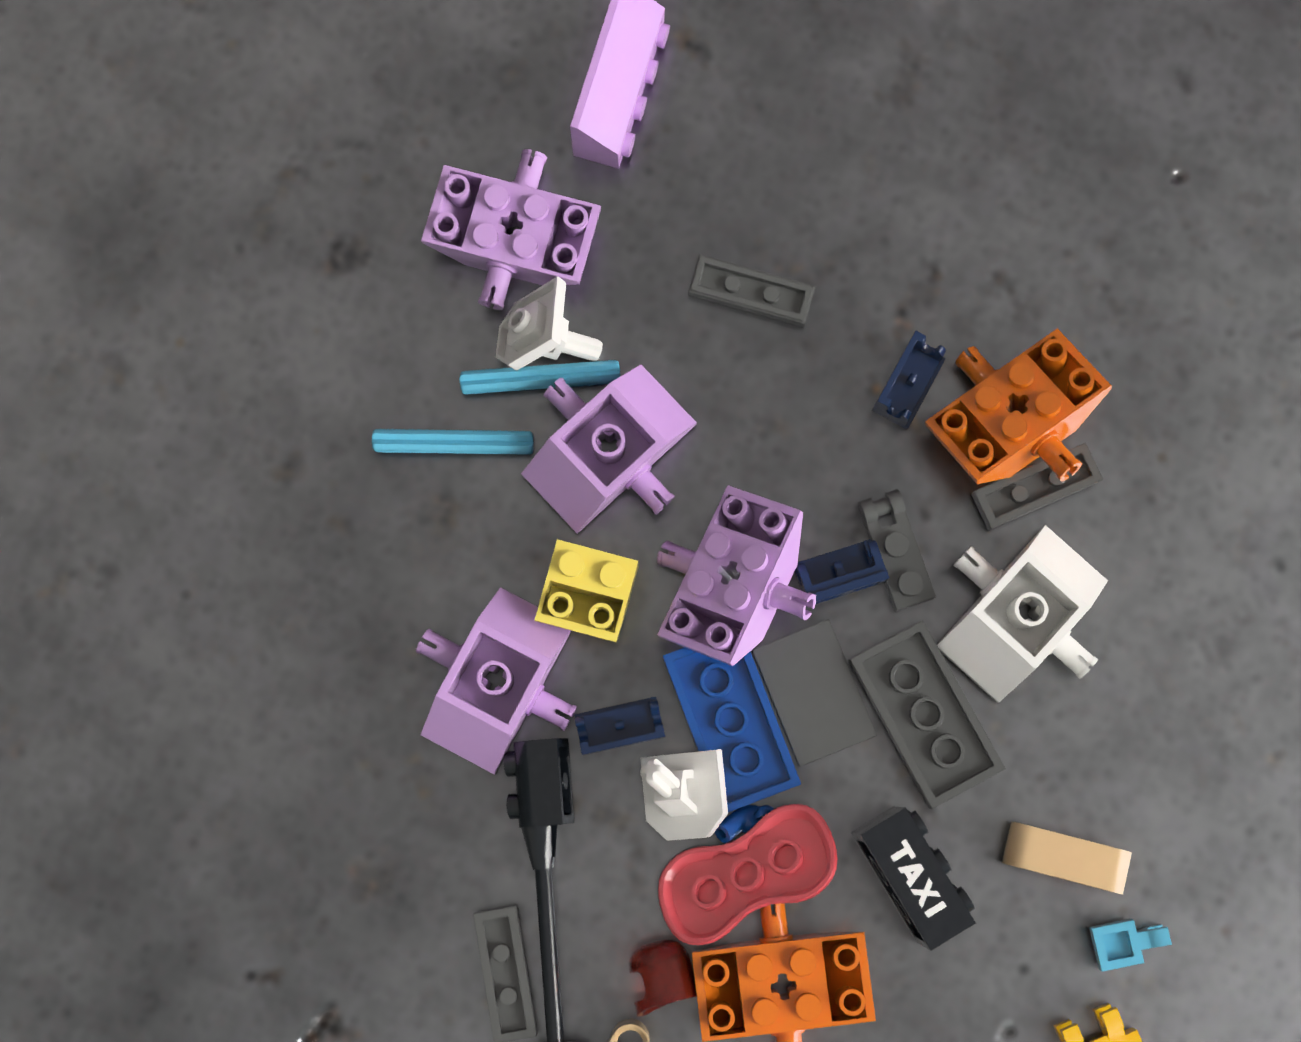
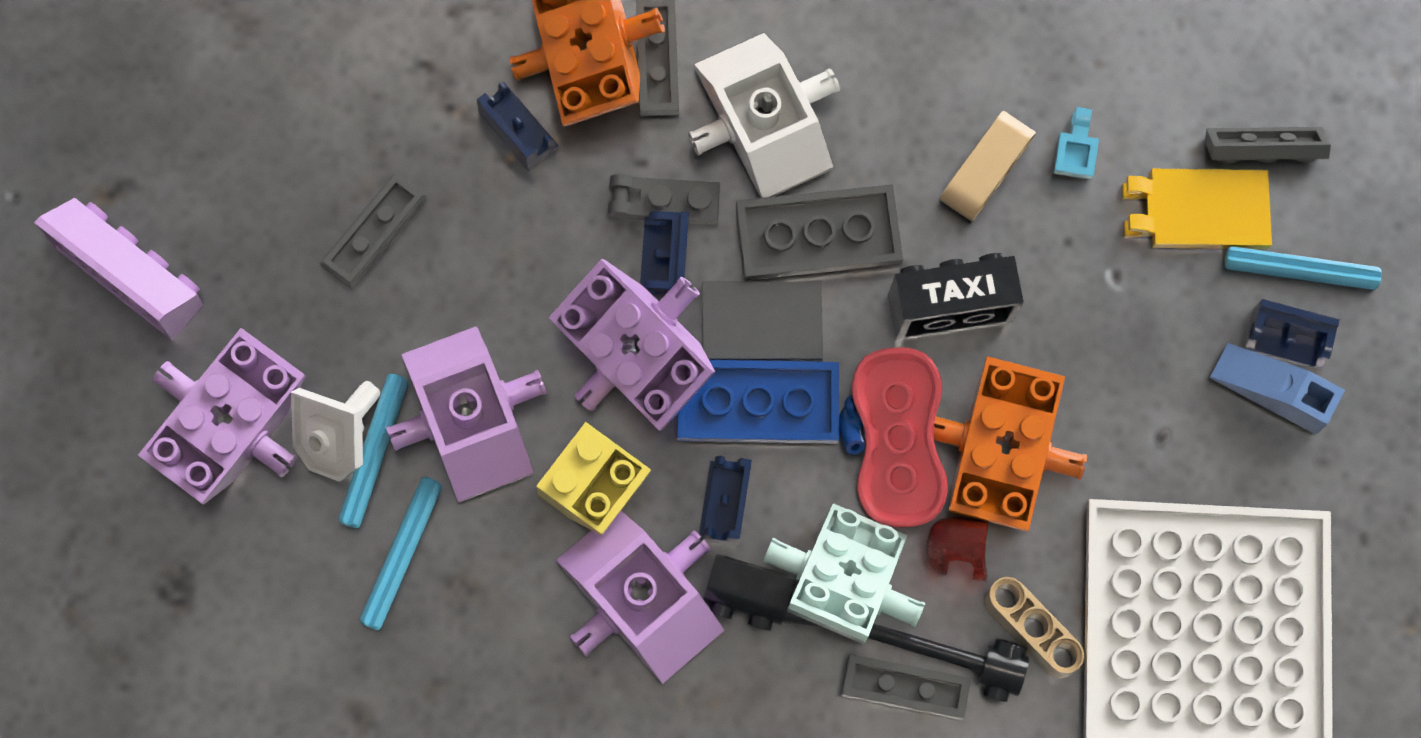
camera: 75 degrees left, 5 degrees down
white piece [640,749,728,841] -> none
none -> light aqua slope [763,504,925,644]

